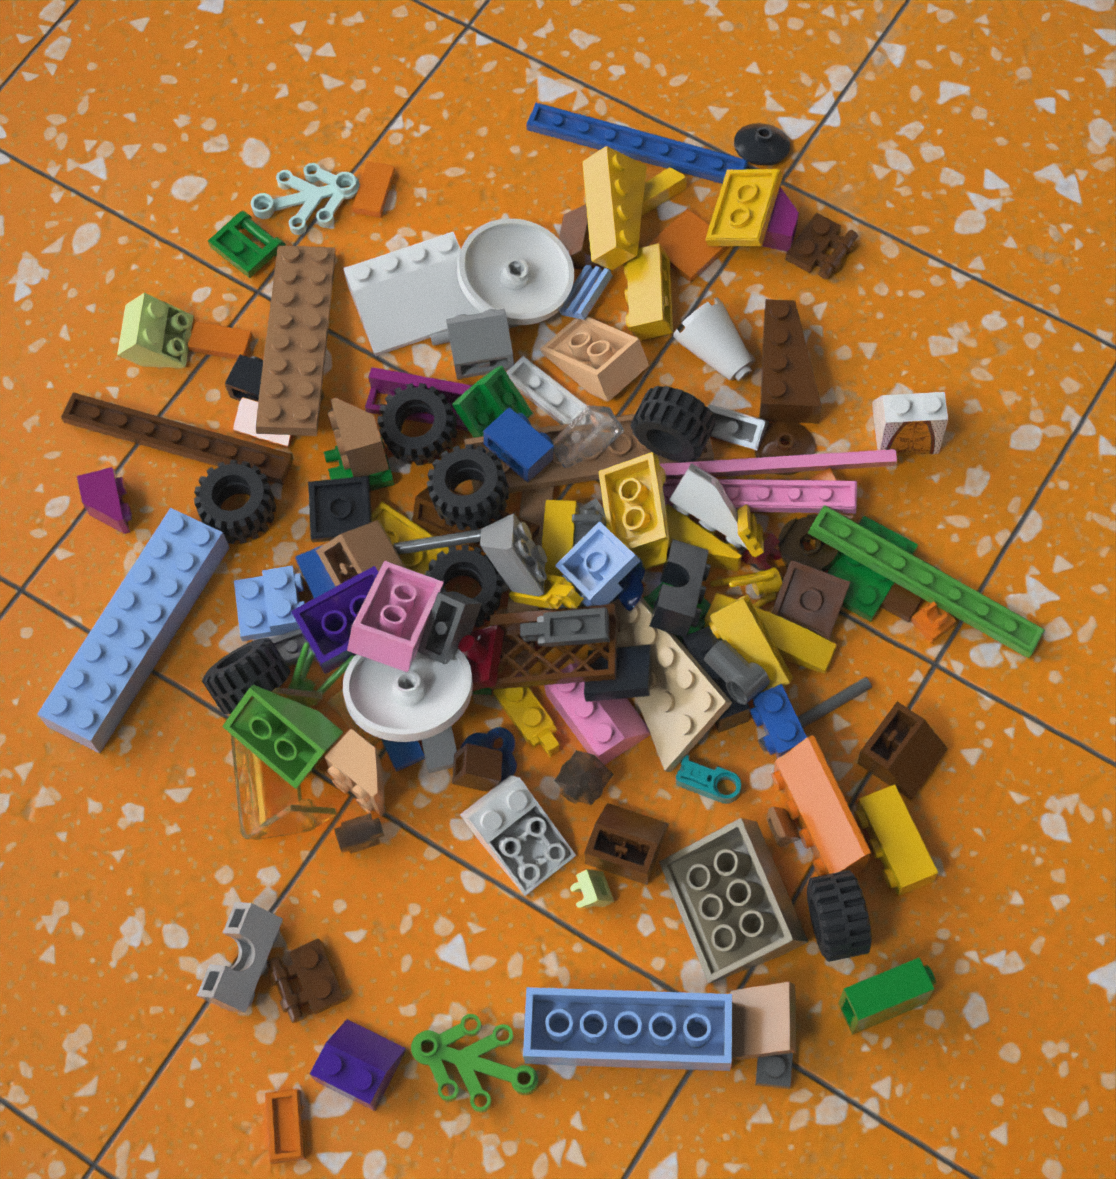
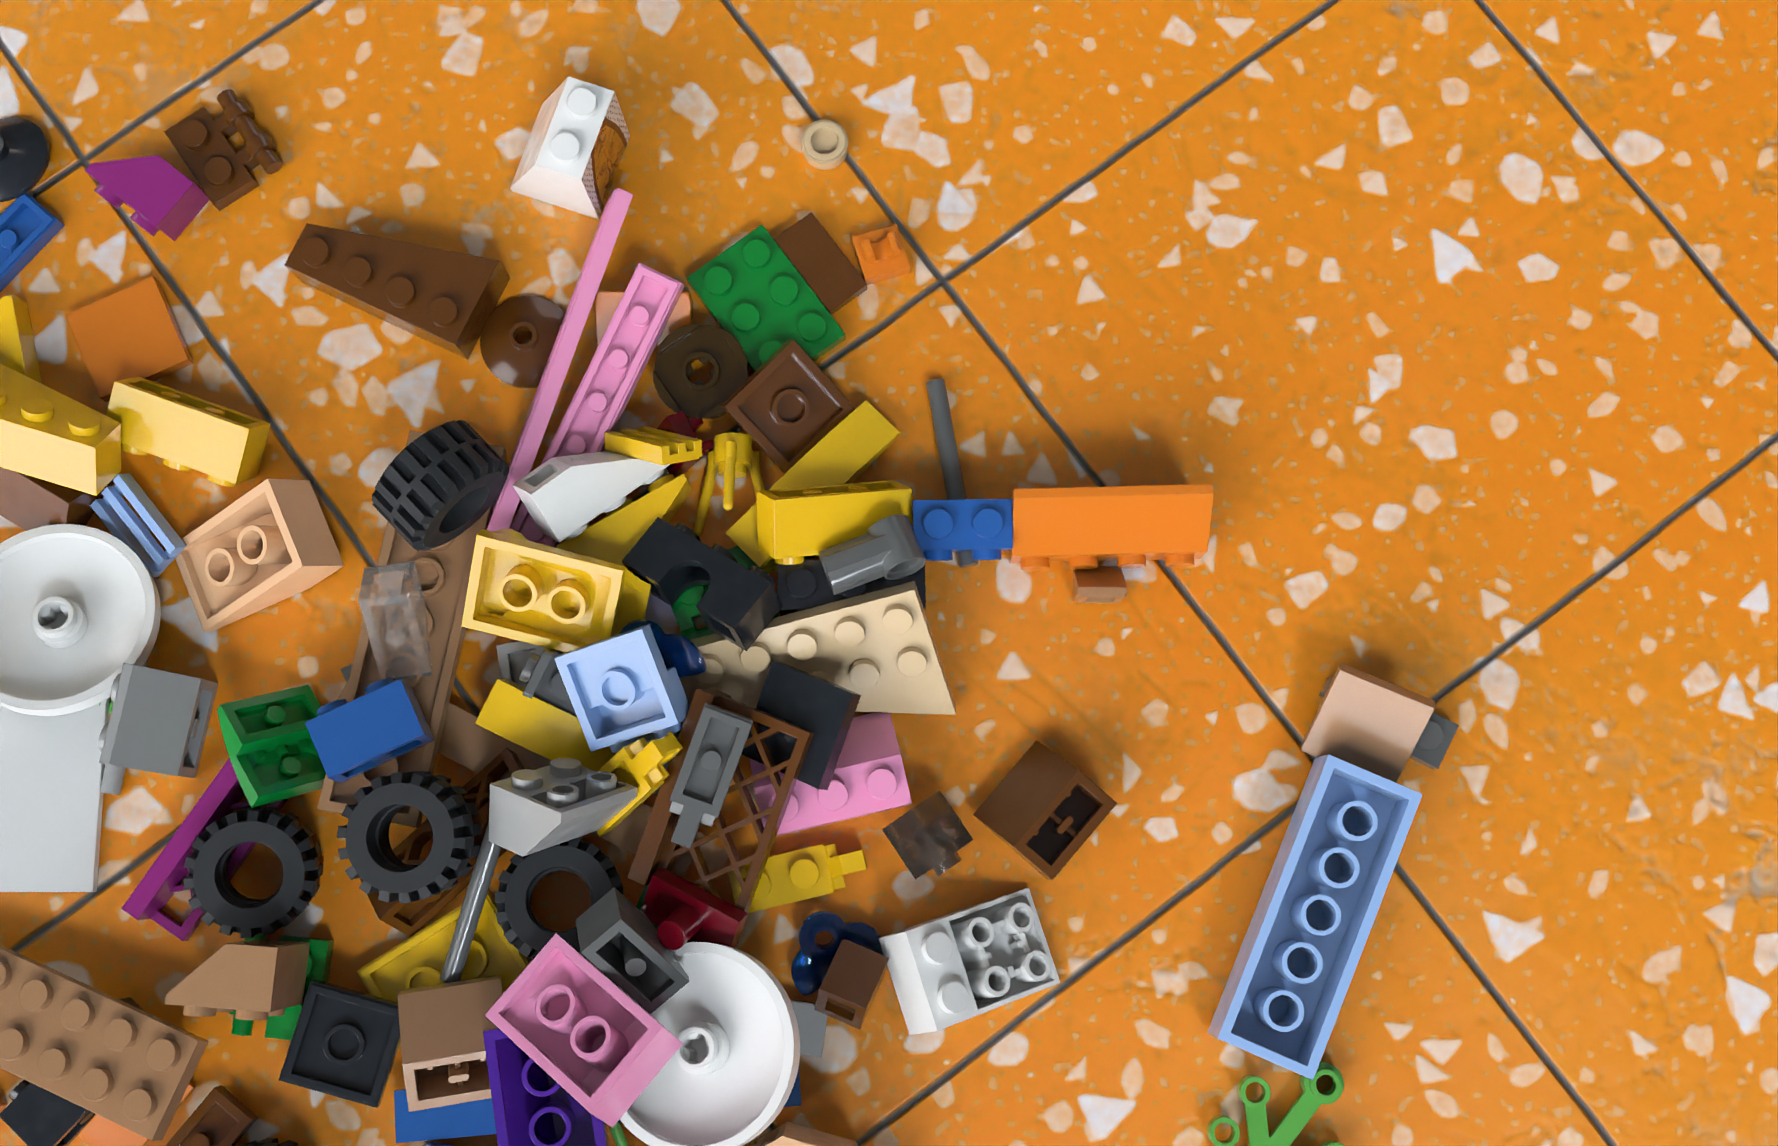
camera: 75 degrees left, 15 degrees up
white tile [507,356,604,425] -> none
yellowish green tile [570,869,614,908] -> none
dark tan slope [659,818,809,983] -> none
white cone [673,297,753,381] -> none
teal piece [676,755,741,804] -> none
yellow tile [705,169,783,246] -> none
light grey slope [708,405,769,450] -> none
black tyre [807,870,872,962] -> none
bright green tile [808,505,1045,658] -> none
green brick [838,957,936,1035] -> none
yellow brick [854,784,938,896] -> none
reddish brown slope [857,701,948,800] -> none
none -> tan tile [802,119,848,170]

